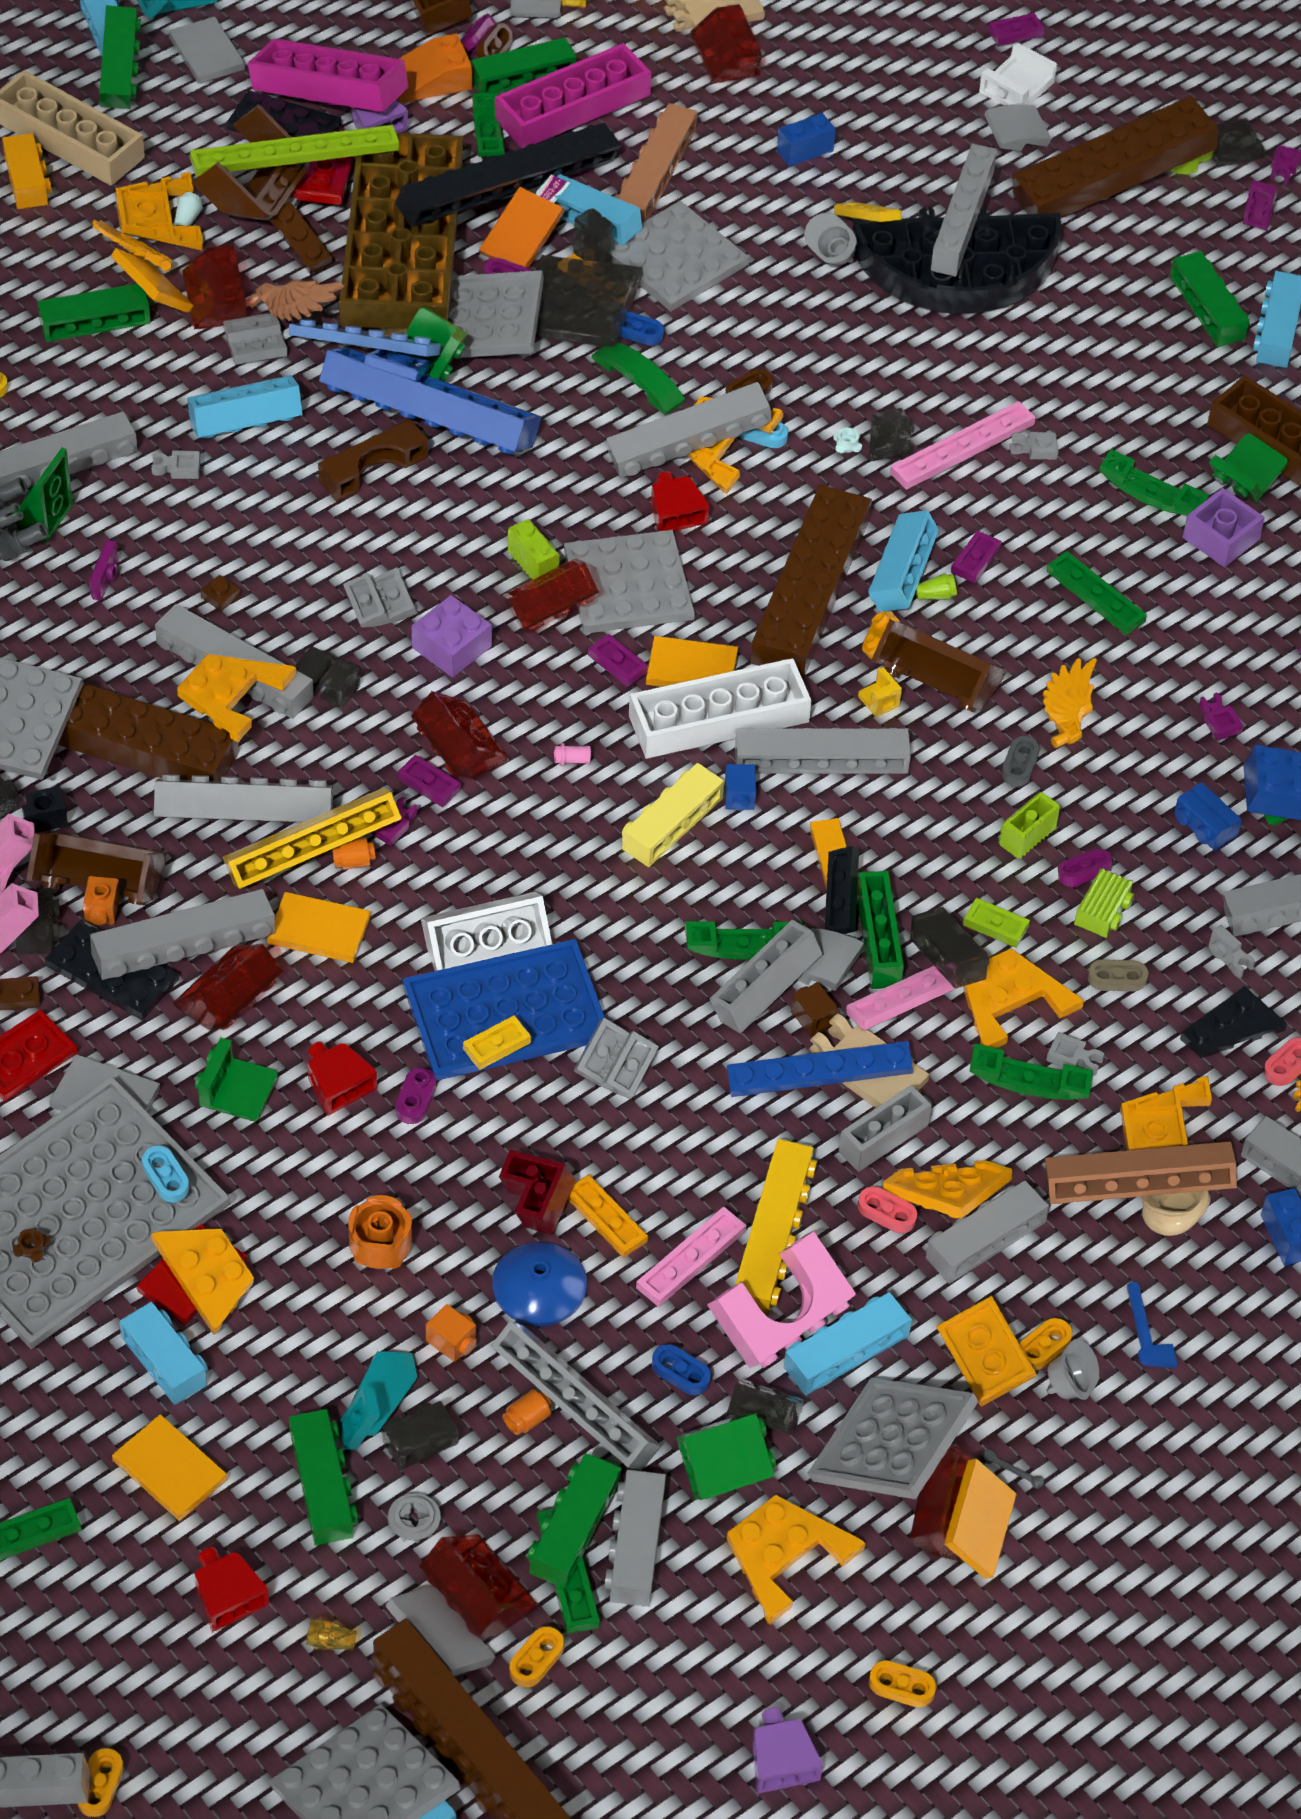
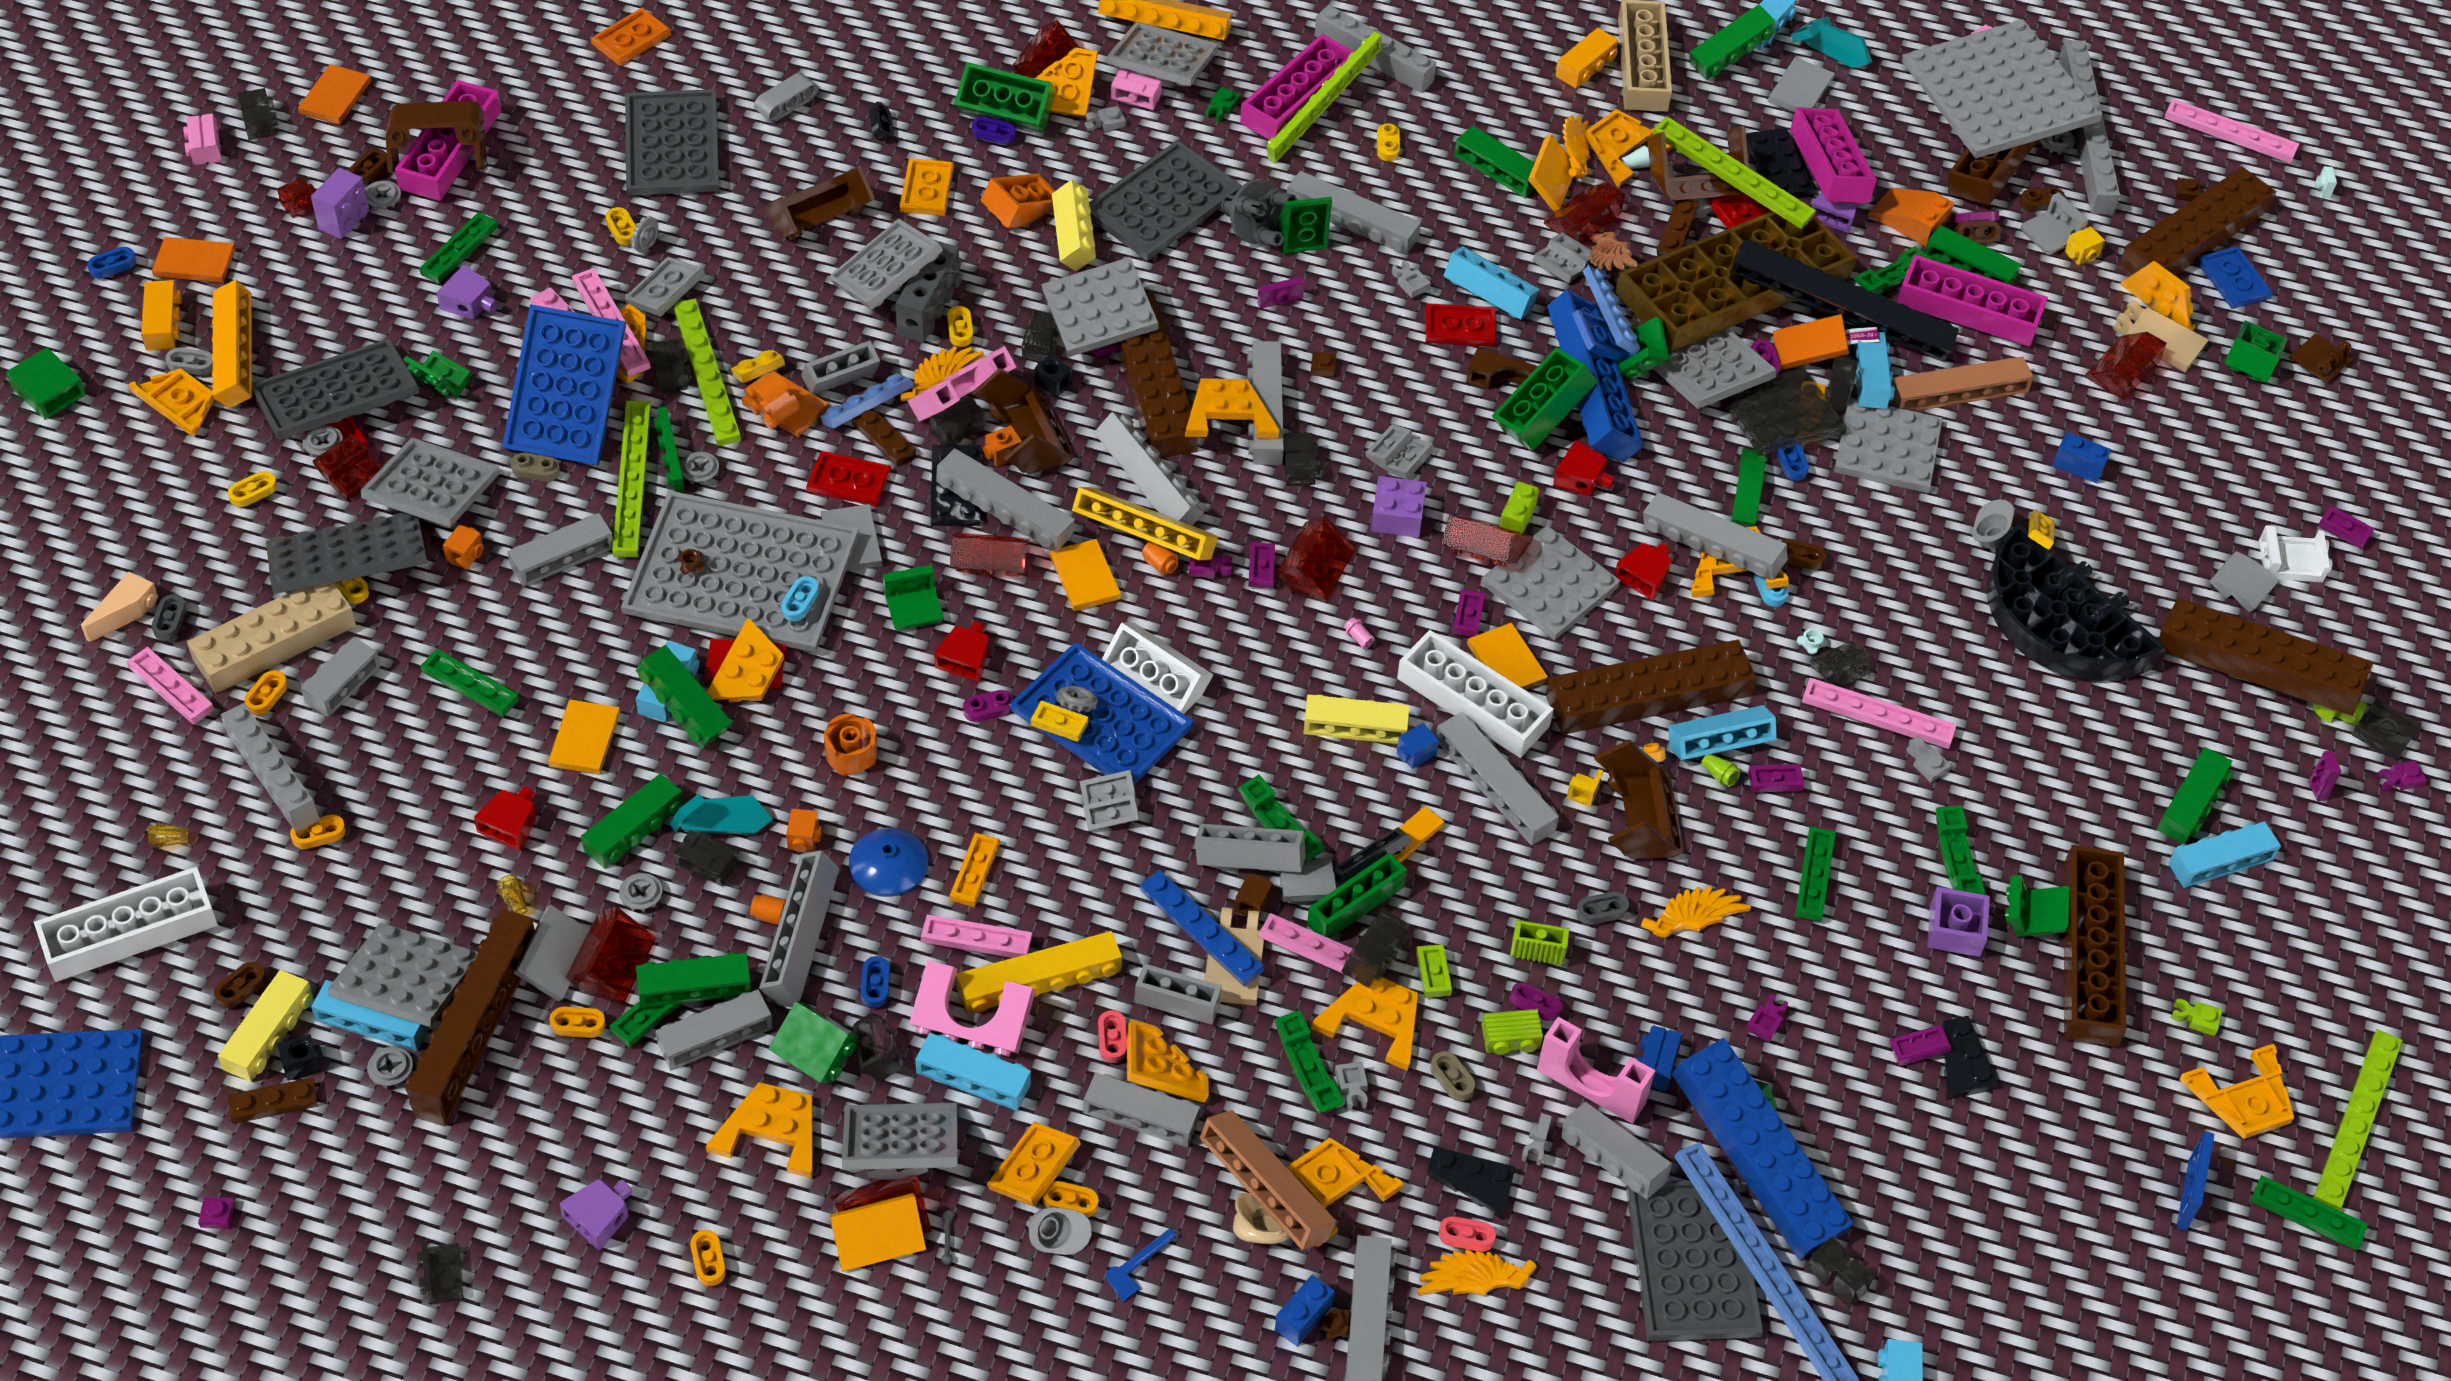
camera: 55 degrees right, 0 degrees up
dark red brick [498,1150,575,1235] -> none
light grey brick [931,144,997,276] -> none
none -> green brick [636,644,732,749]
none -> light grey gear [1057,686,1098,712]
none -> red tile [1425,303,1496,347]
none -> green brick [1492,347,1598,451]
none -> bright pink arch [1537,1017,1655,1124]
none -> red torso [1553,440,1615,496]

